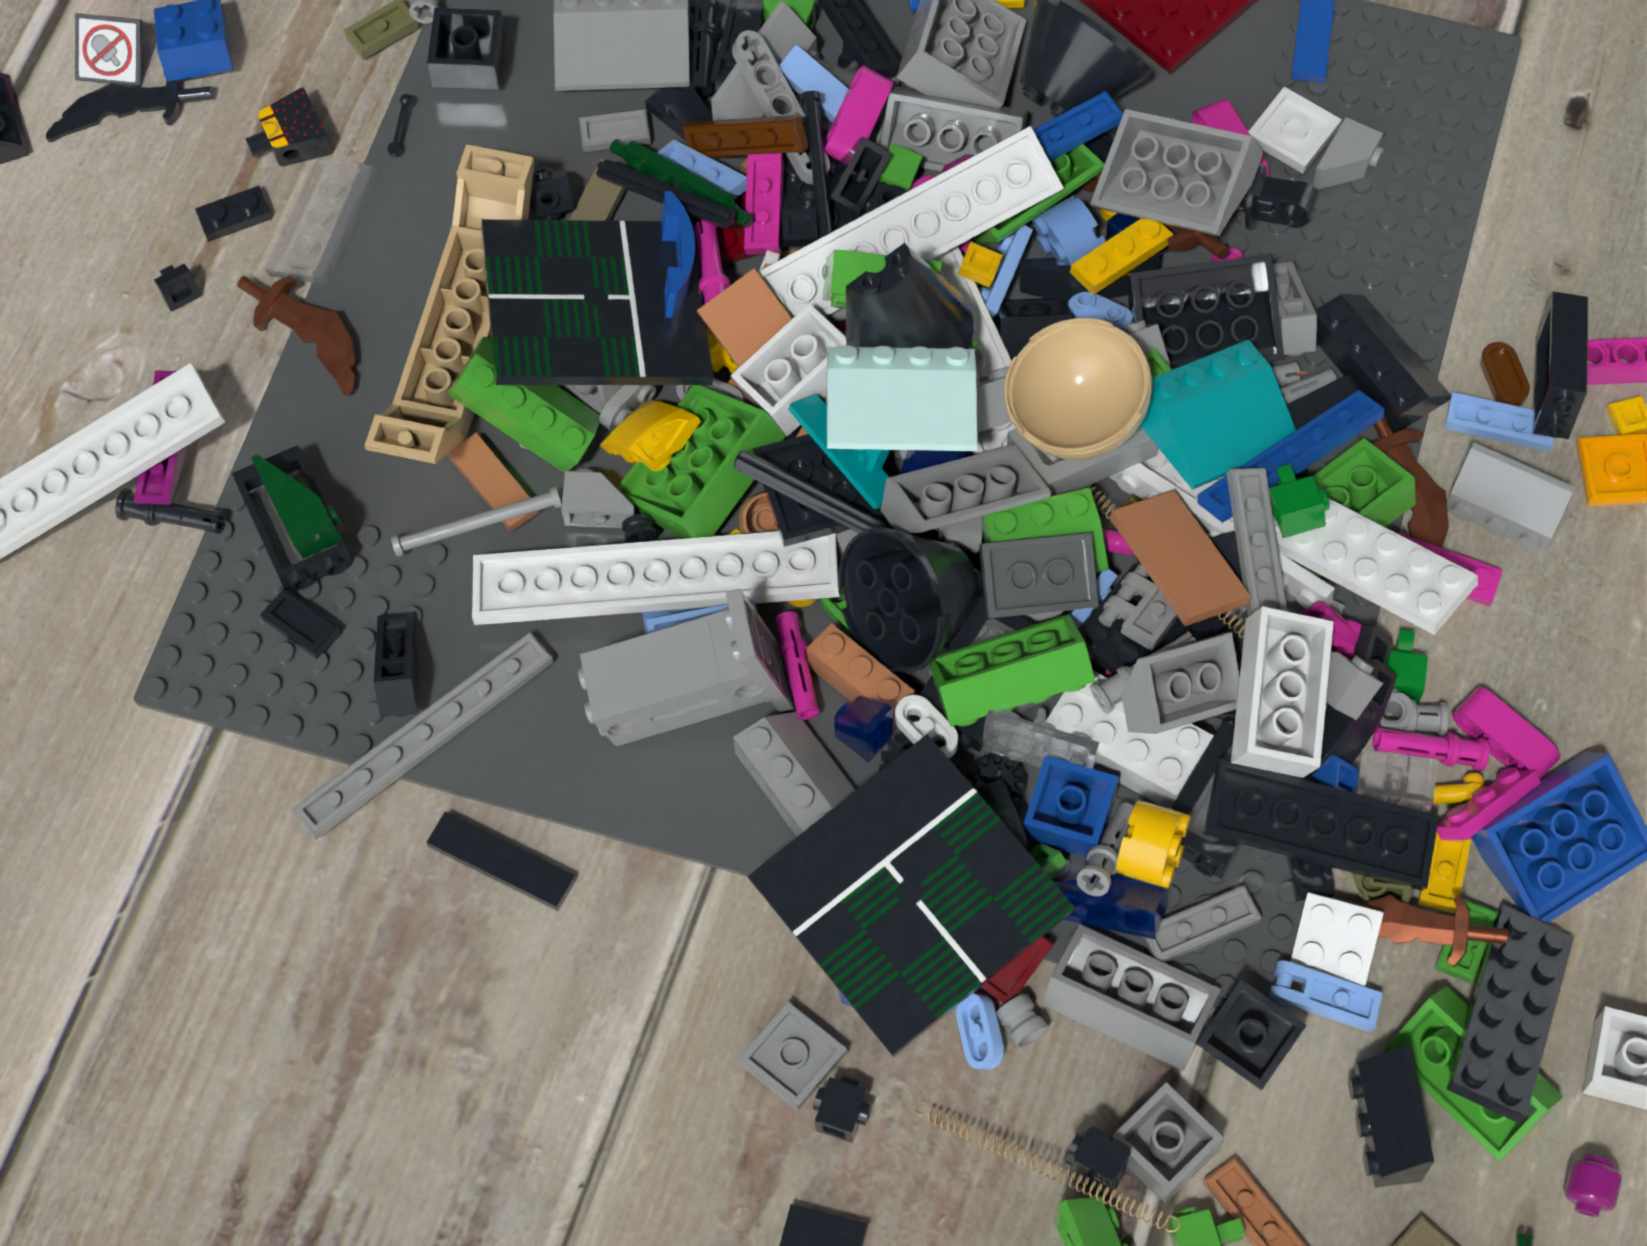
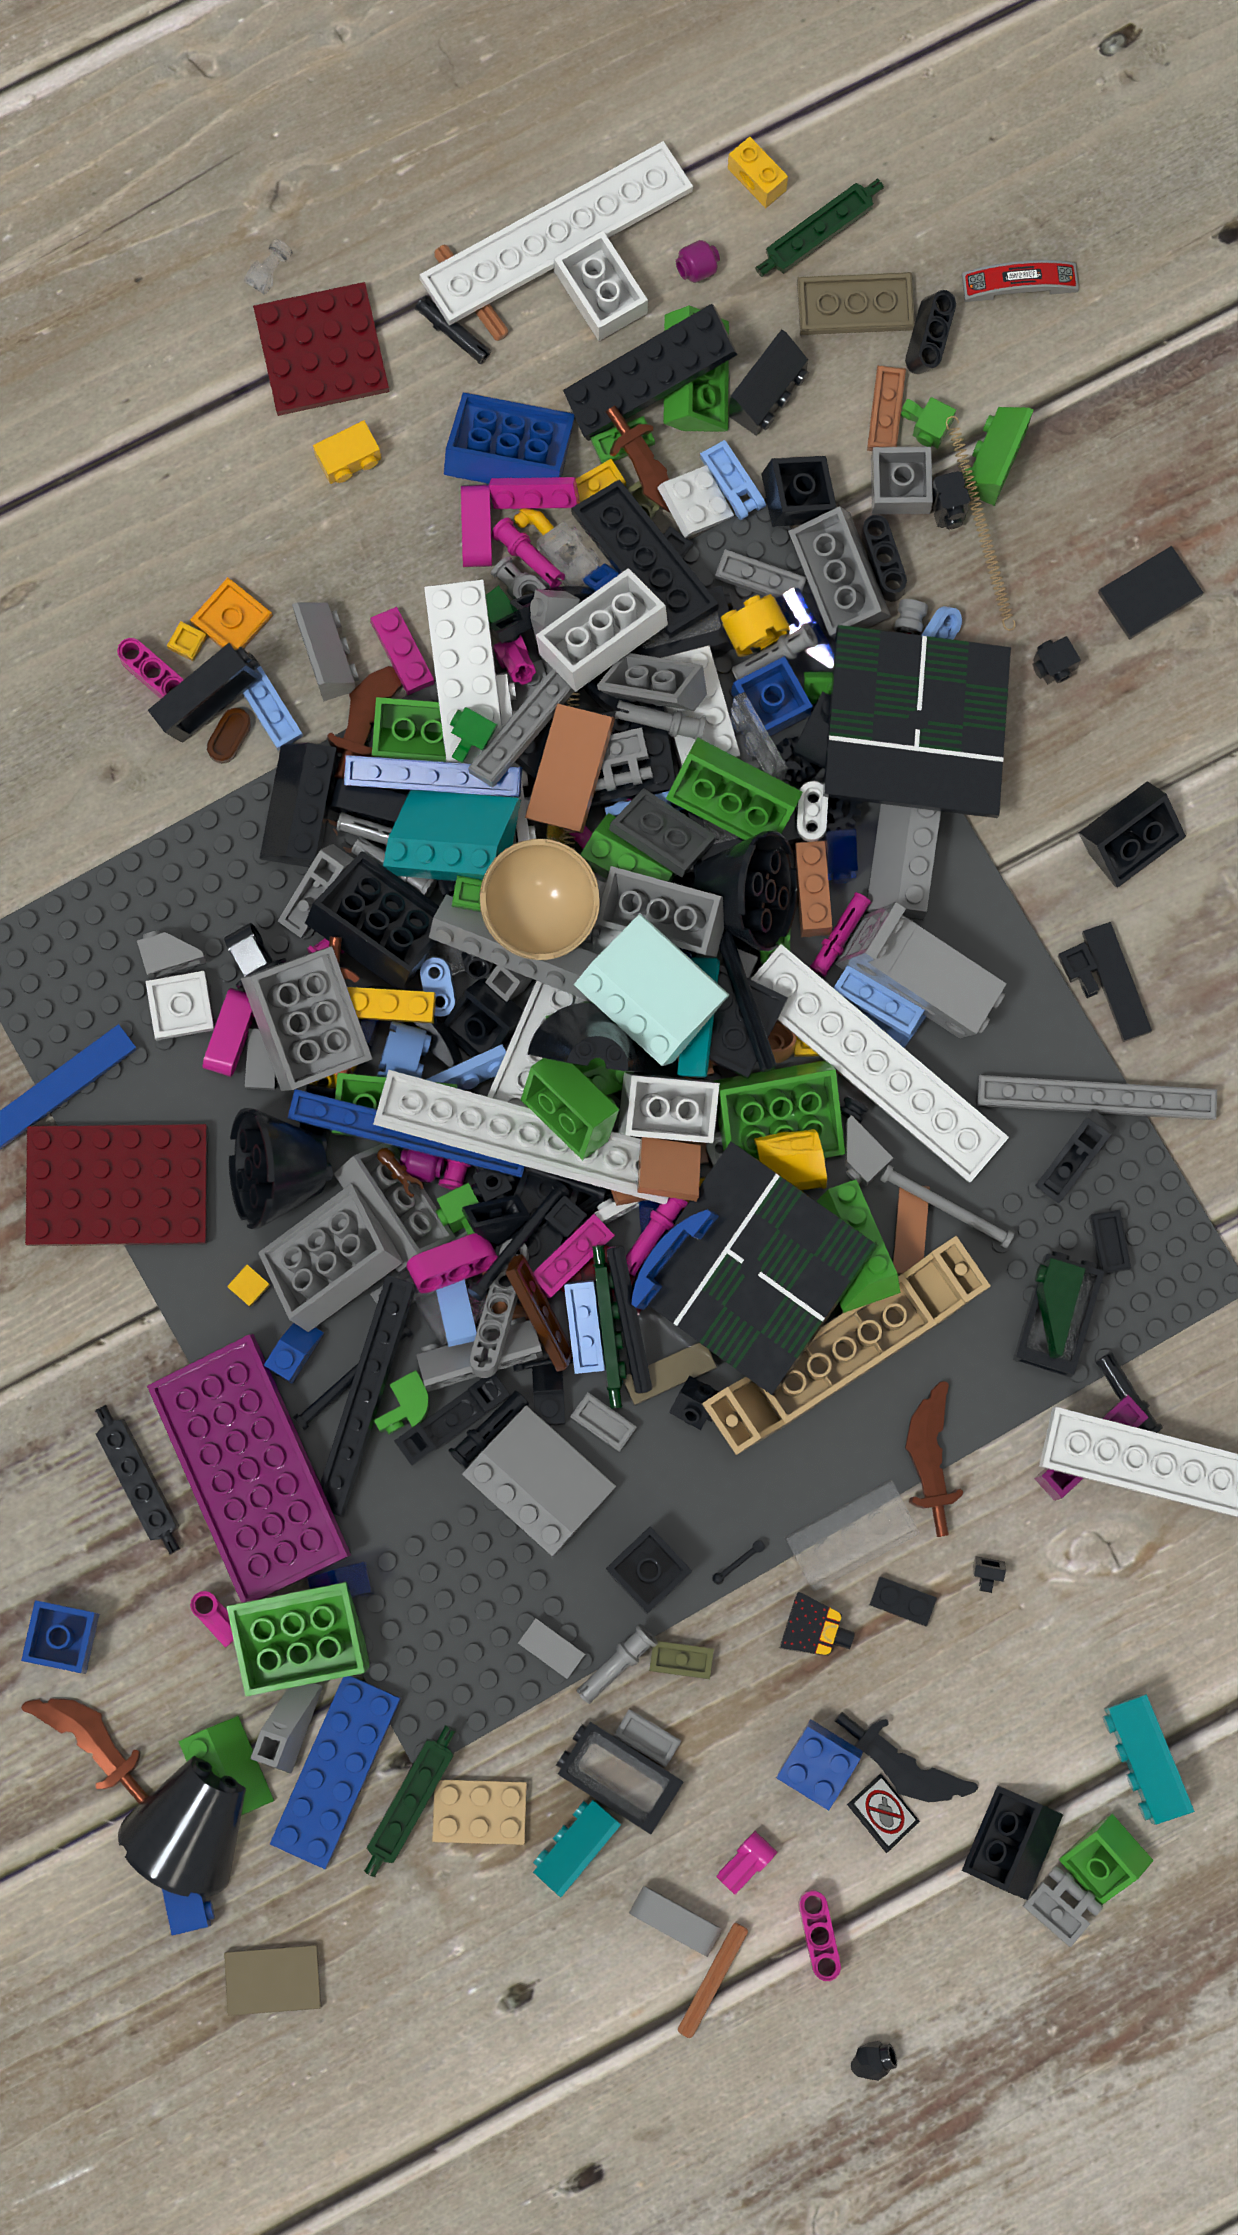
camera: 140 degrees left, 15 degrees up
light grey plate [738,1001,847,1111] -> none
yellow tile [957,242,1003,288] -> none
none -> reddish brown piece [377,1148,423,1199]
none -> black beam [861,515,907,602]
none -> black plate [1058,942,1099,999]
none -> black slope [1078,781,1186,888]

